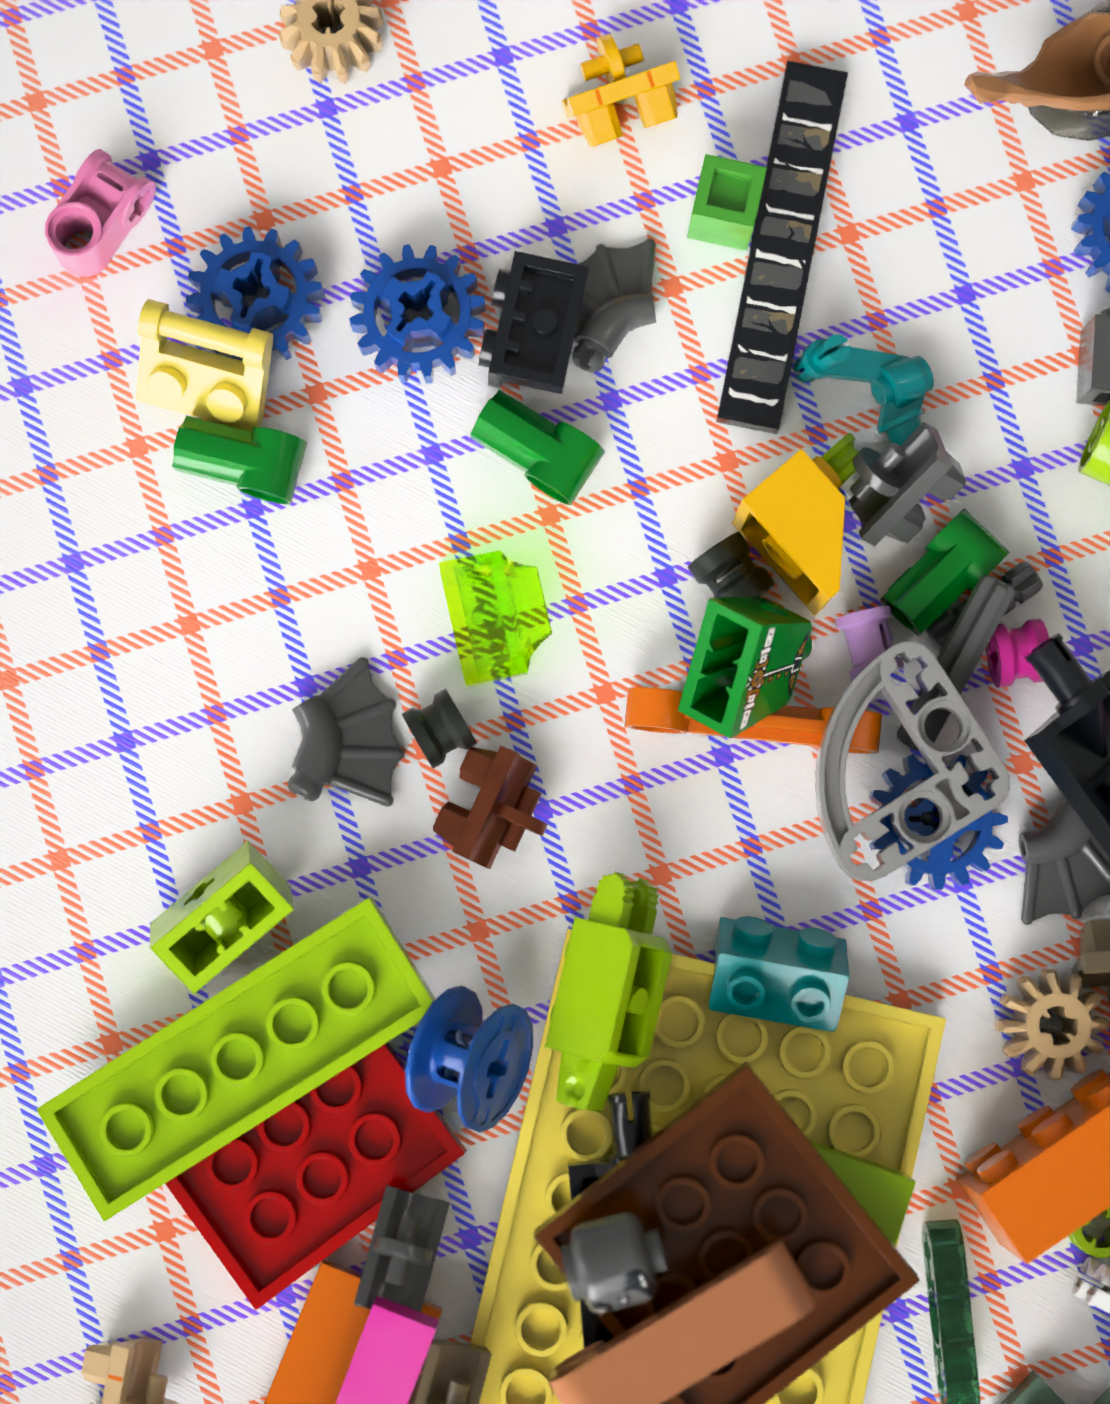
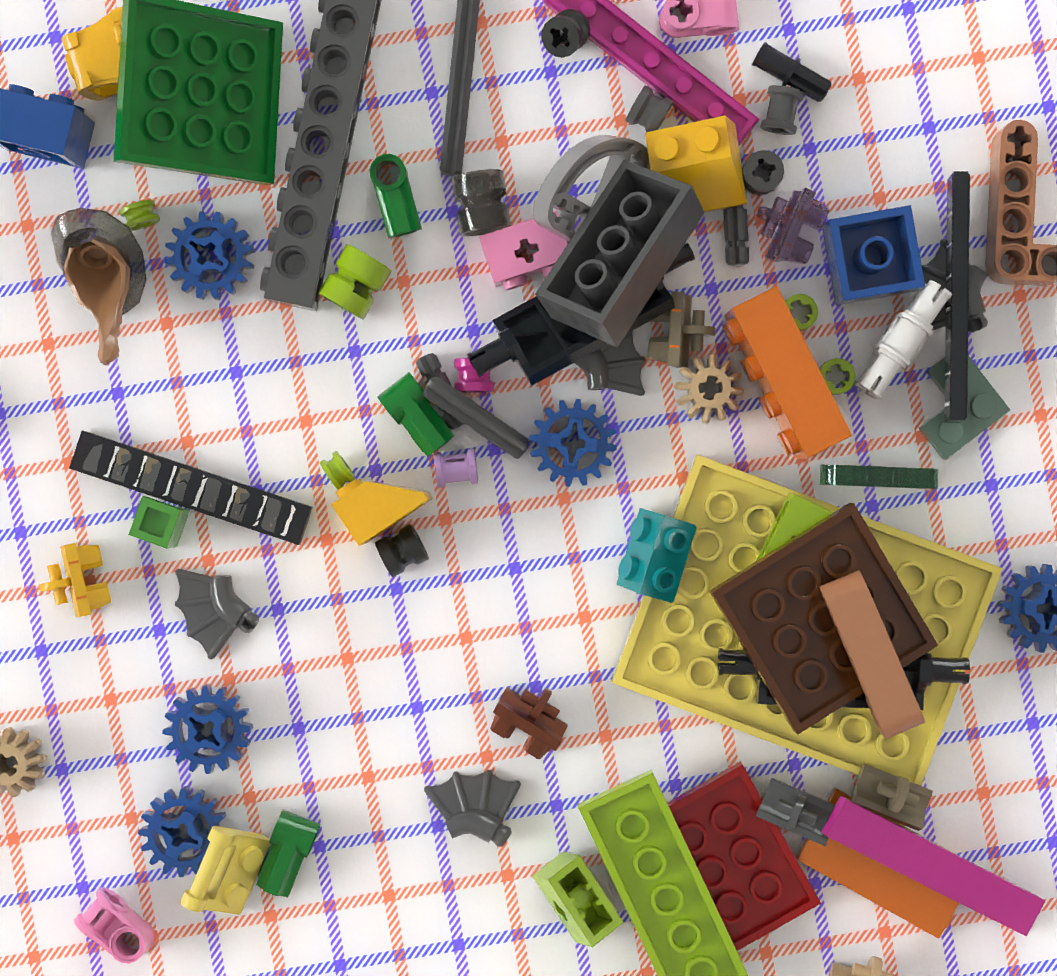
camera: 80 degrees left, 5 degrees up
pearl dark grey wheel [402,688,477,769] -> none
blue piece [405,985,534,1133] -> none
clear neon green slope [439,550,552,688] -> none
green piece [470,389,605,506] -> none
black bracket [478,251,589,394] -> none
lime hinge [545,872,673,1112] -> none
dark grey head [561,1212,668,1313] -> none
orange piece [624,687,882,754] -> none
green torso [678,597,812,738] -> none
teal pin [794,334,934,446] -> none
light grey beam [815,641,1010,881] -> none
dark grey hips [849,422,966,546] -> none

